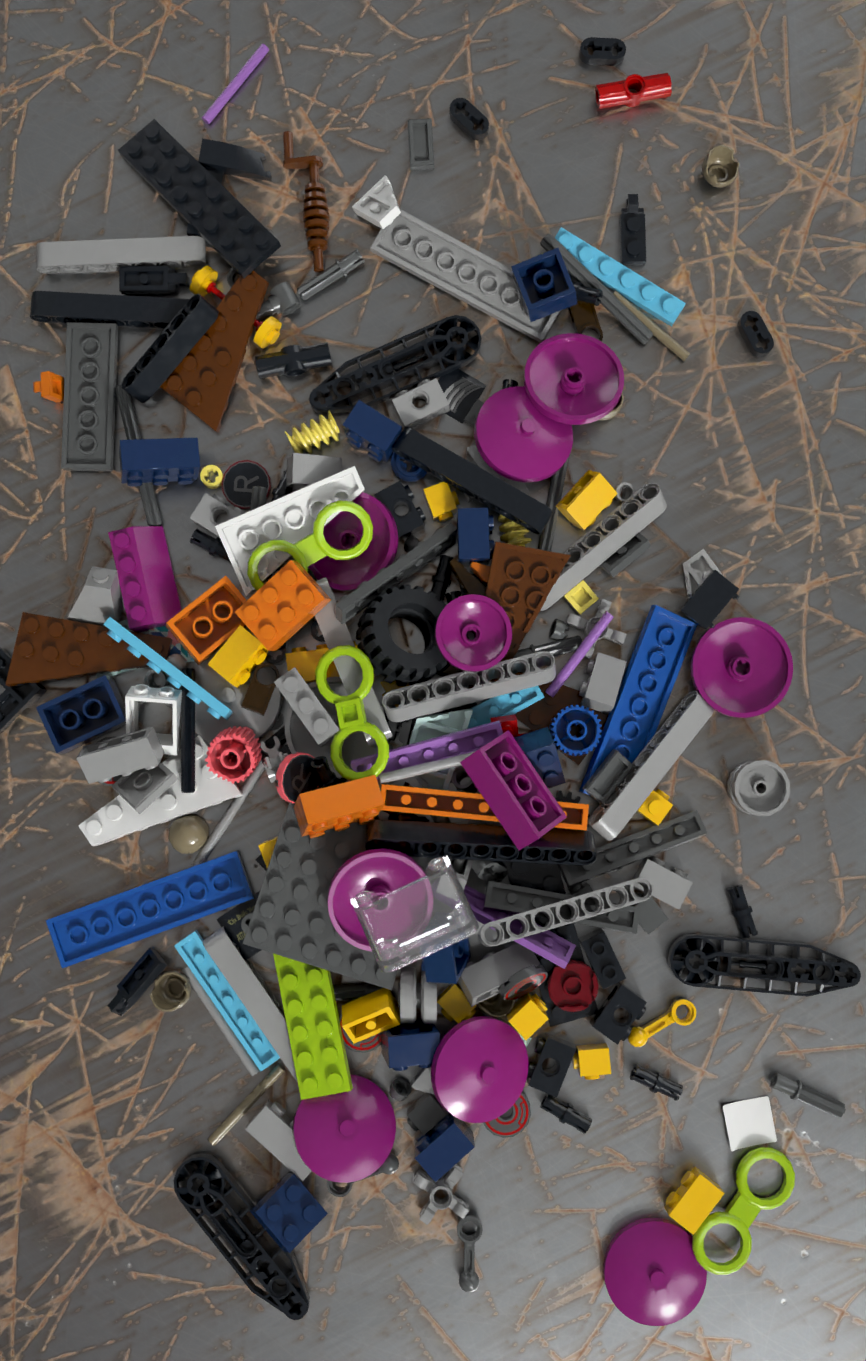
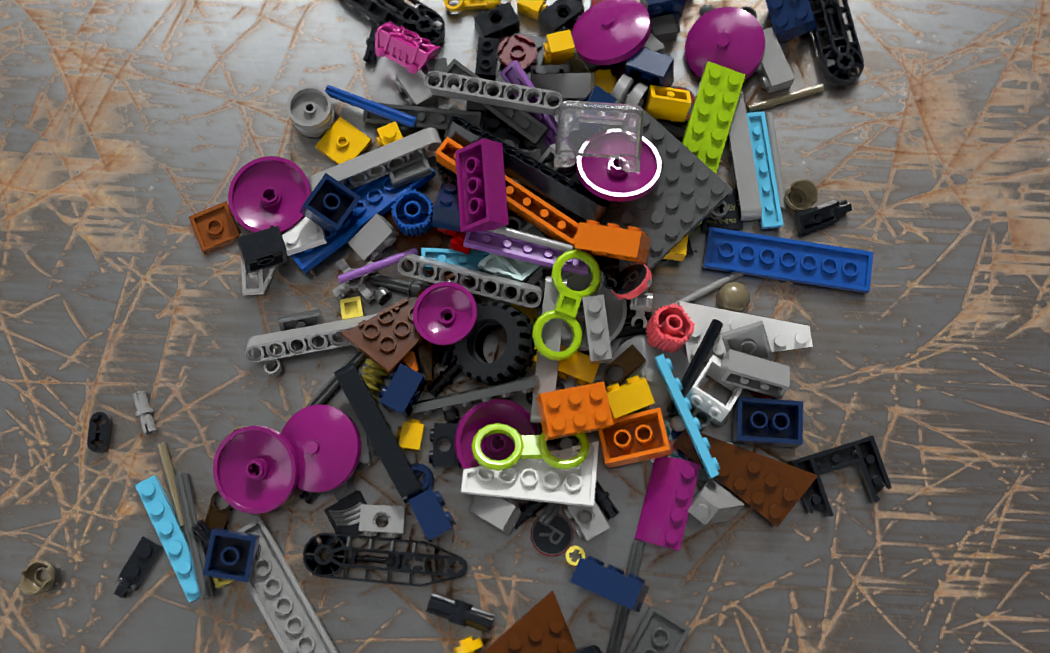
camera: 150 degrees left, 10 degrees down
light yellow piece [285,410,340,454] -> none
dark grey hinge [389,1078,412,1102] -> none
yellow brick [556,470,618,530] -> none
none -> light grey pin [132,391,157,435]
none -> dark orange tile [189,201,241,254]
none -> white wing [282,216,327,256]
none -> dark blue brick [300,173,361,236]
none -> yellow plate [315,116,372,164]
none -> blue axle [325,85,417,128]
none -> dark pink piece [375,22,441,74]

